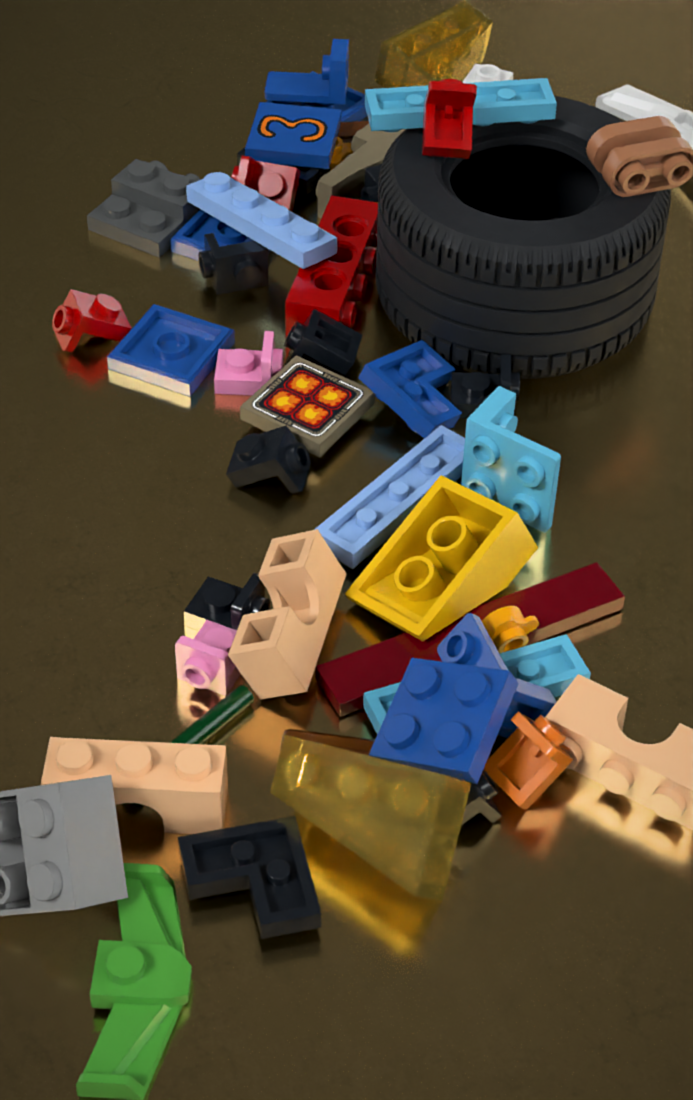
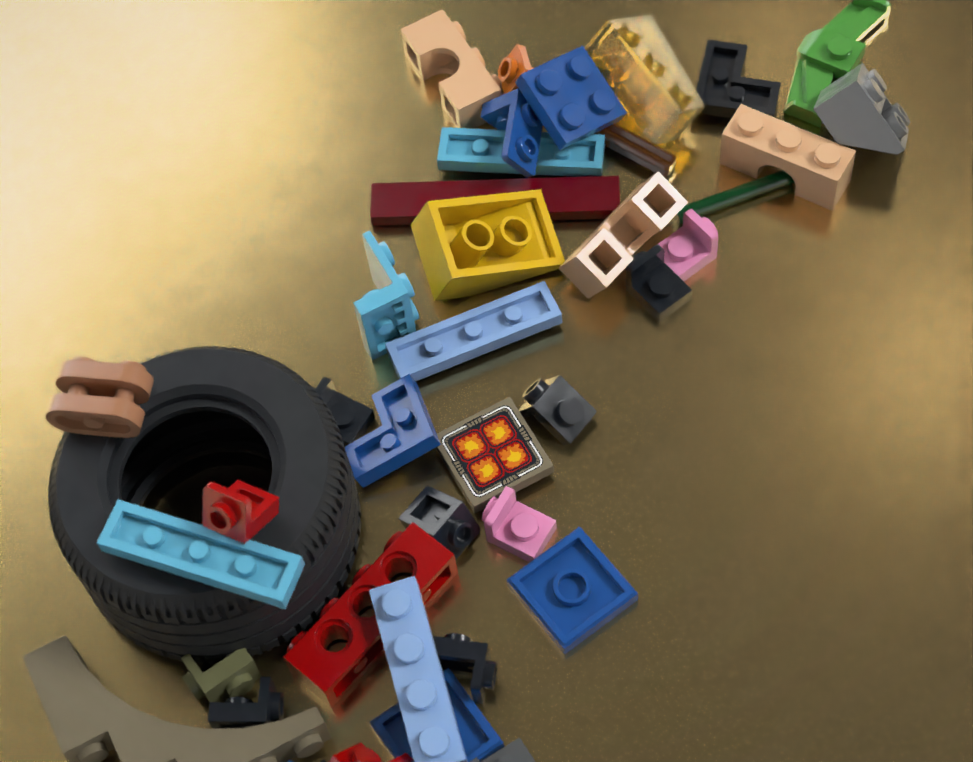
camera: 145 degrees left, 15 degrees up
red bracket [52,289,132,353] -> none
light orange plate [482,606,539,653] -> none

